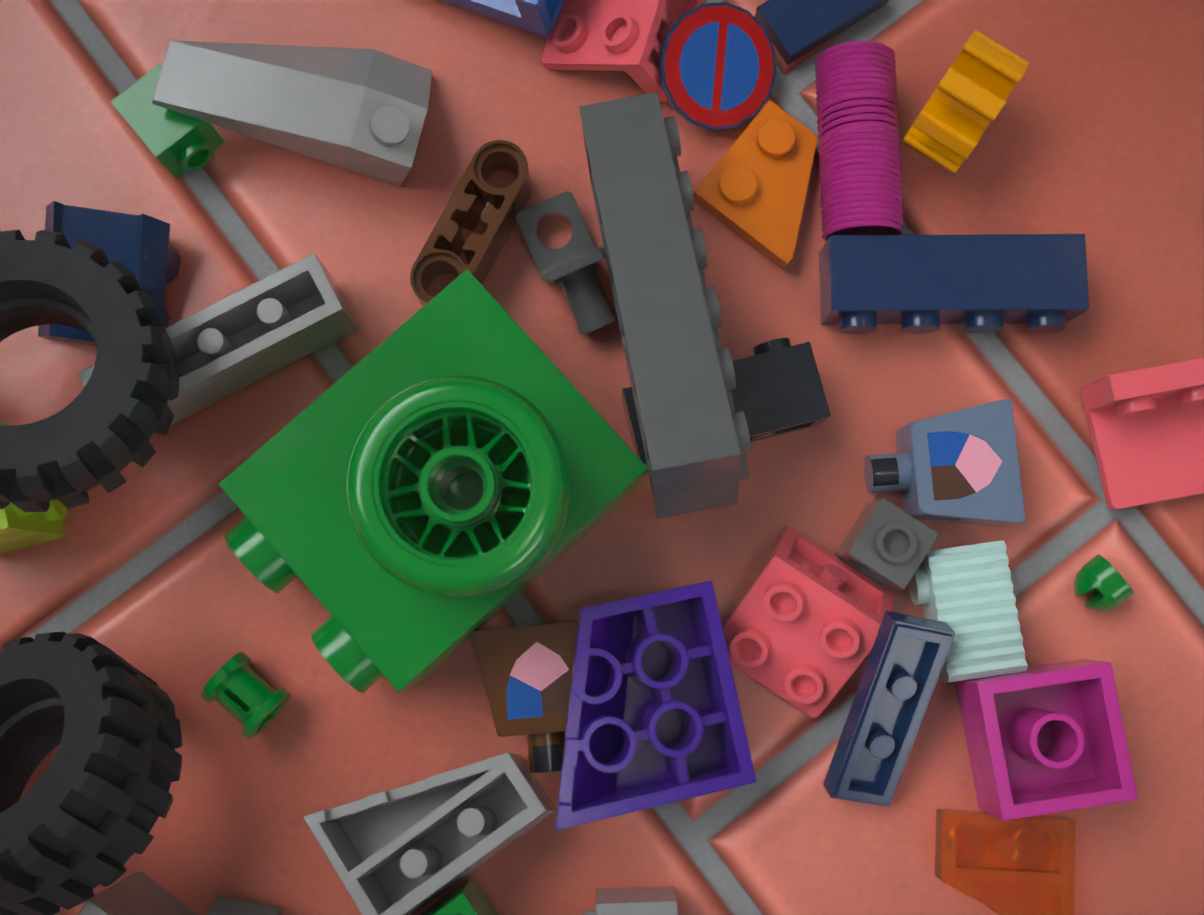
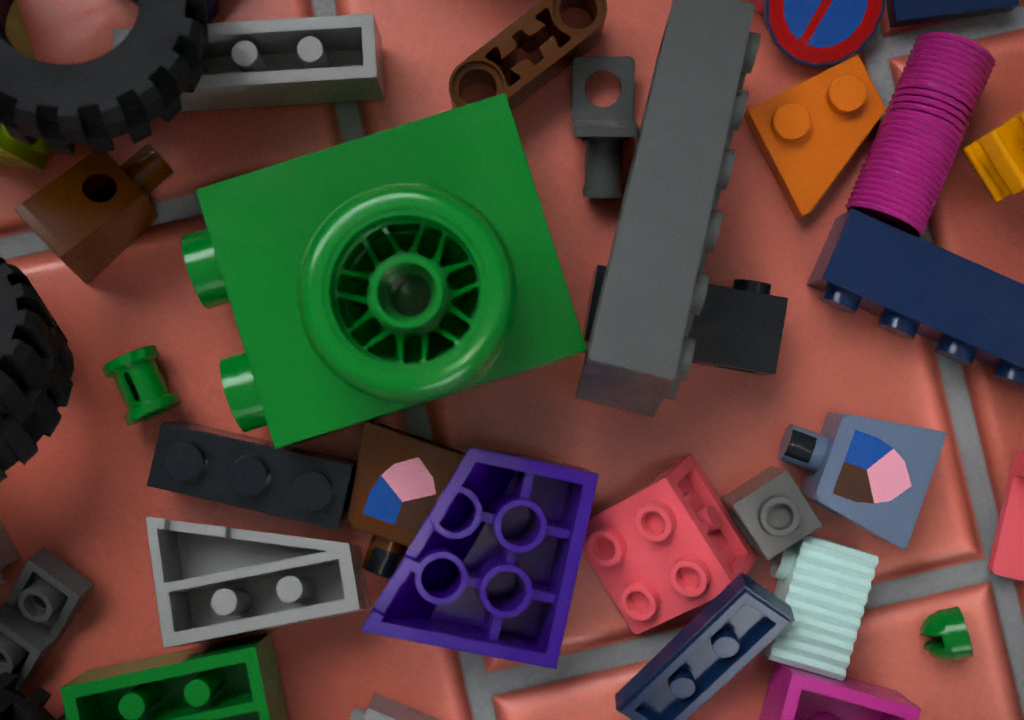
camera: 25 degrees right, 5 degrees up
none -> reddish brown torso [14,144,174,285]
none -> black brick [147,421,357,530]

